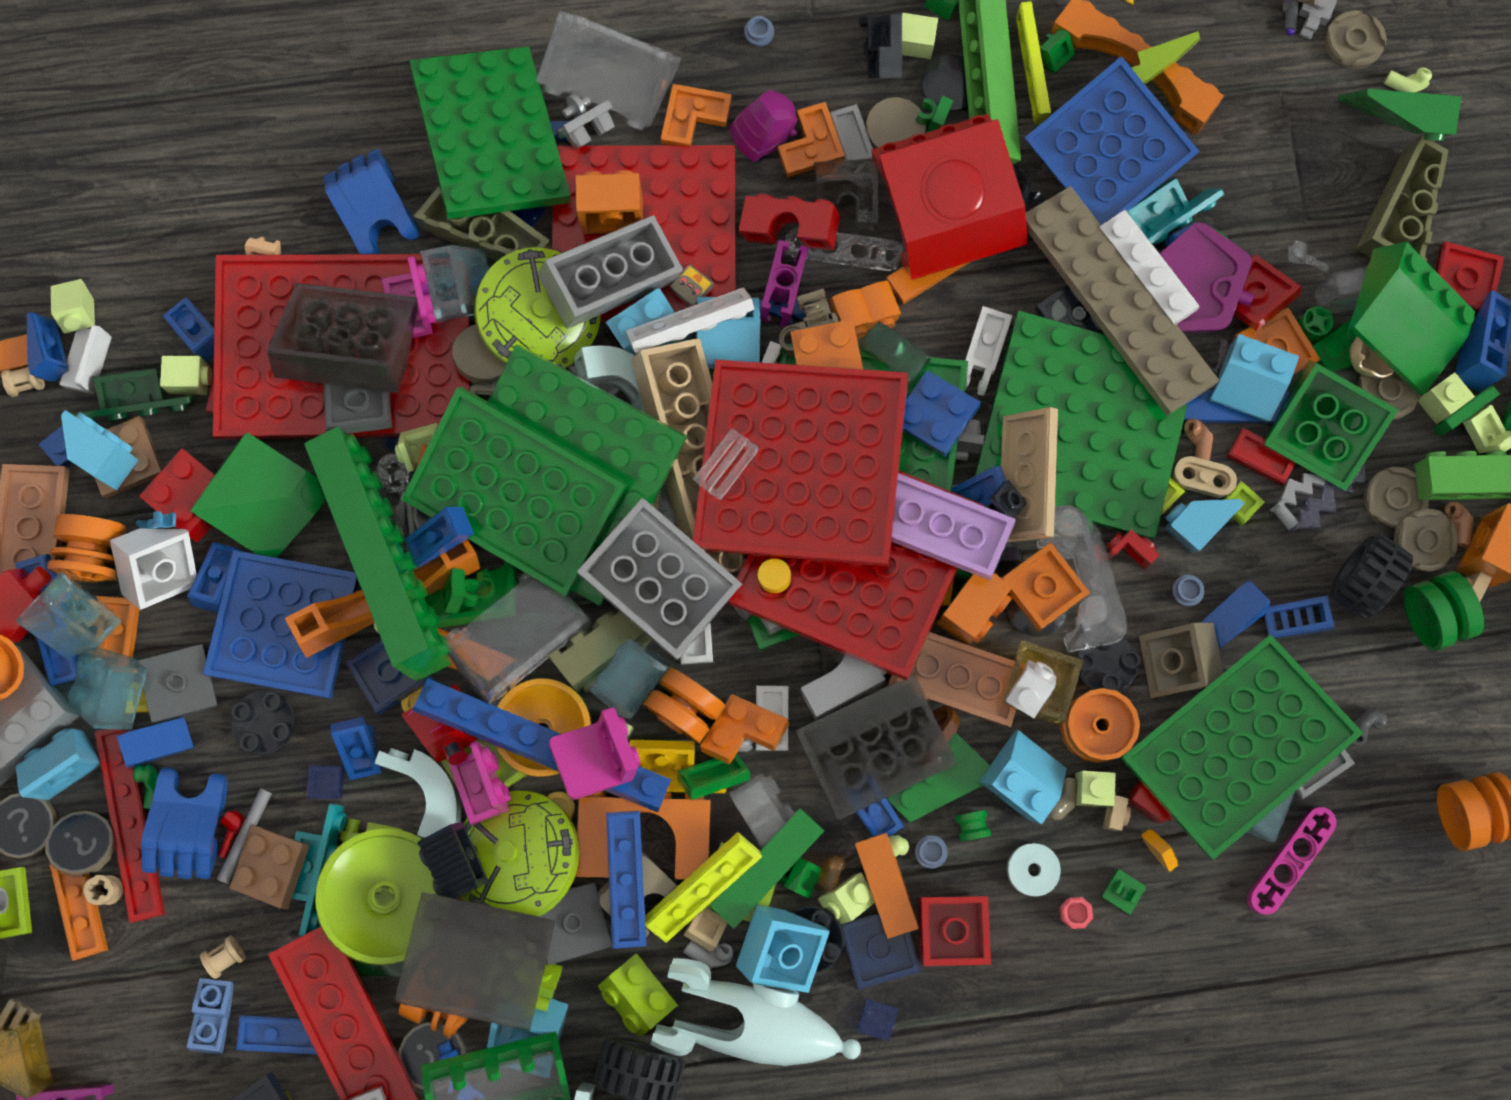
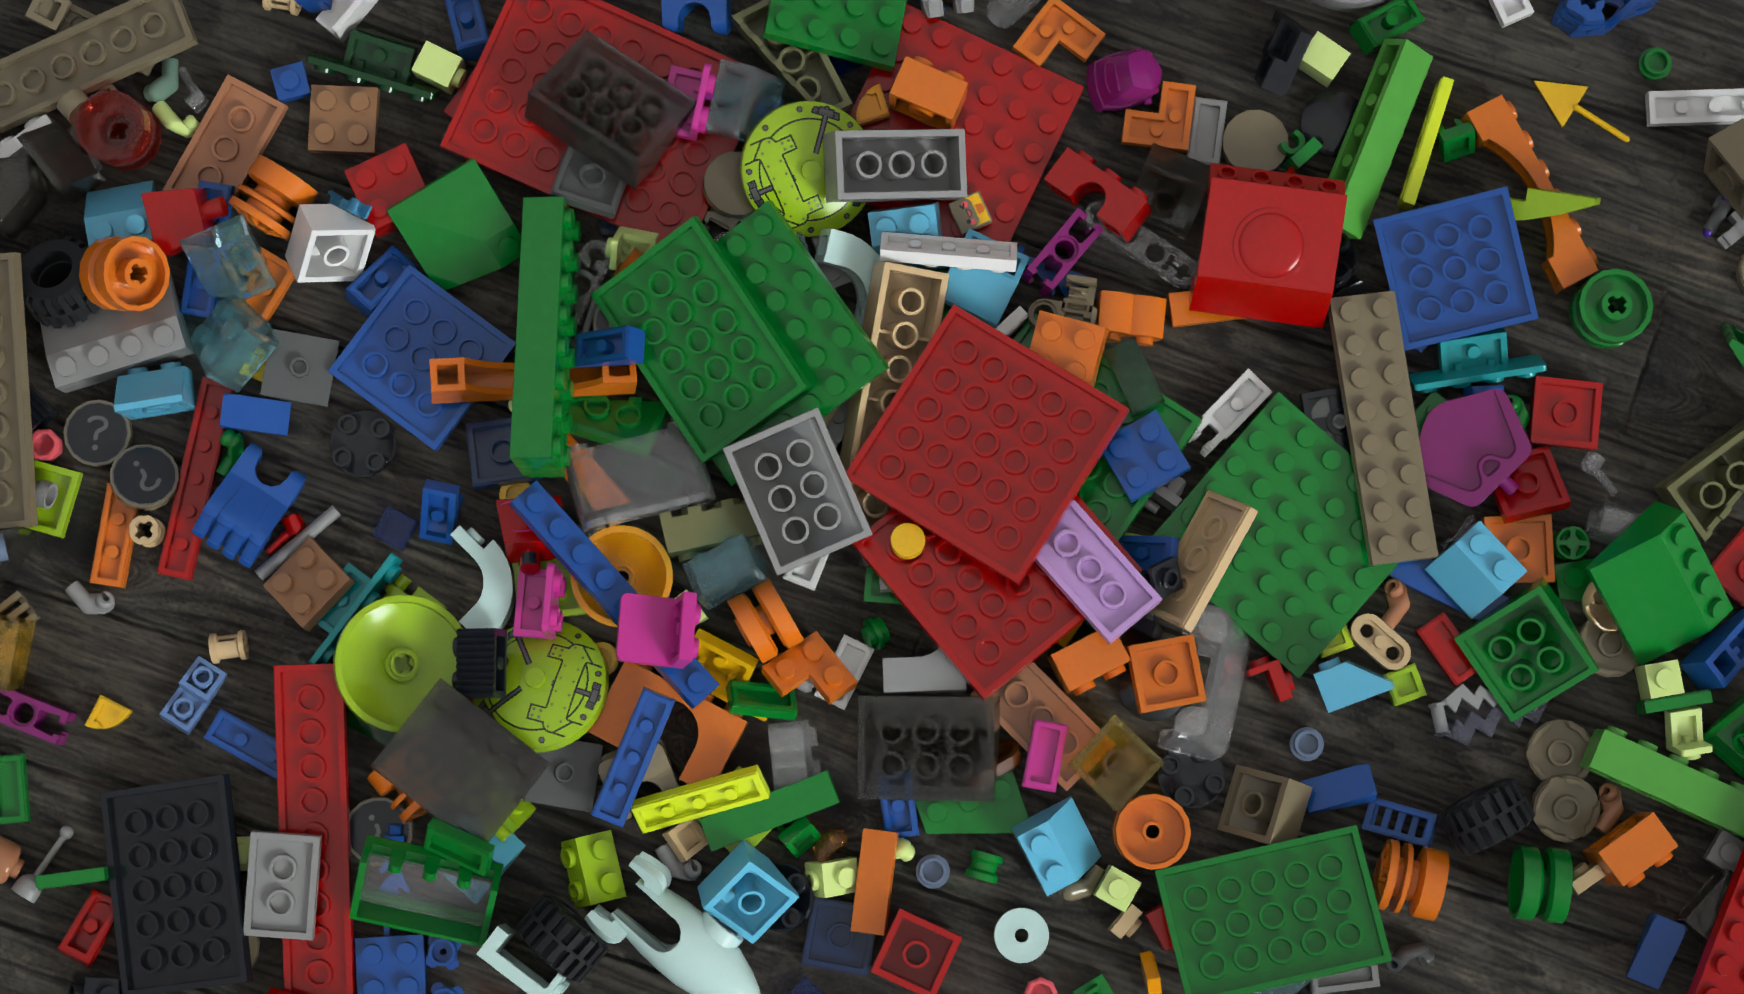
camera: 25 degrees right, 5 degrees up
medium azure slope [61,410,139,491] -> none
green tile [444,568,478,614] -> none
clear tile [693,428,759,500] -> none
white bracket [1006,660,1056,718] -> none
white plate [1099,210,1199,325] -> none
none -> light grey arm [65,581,115,615]
none -> yellow tile [85,695,133,729]
none -> green tile [423,817,495,877]
none -> light orange tile [856,84,890,126]
none -> green plate [861,617,890,650]
none -> dark pink tile [1021,719,1068,793]
none -> orange wheel [1373,839,1449,922]
none -> red plate [1528,376,1603,451]
none -> green wheel [1568,269,1653,349]

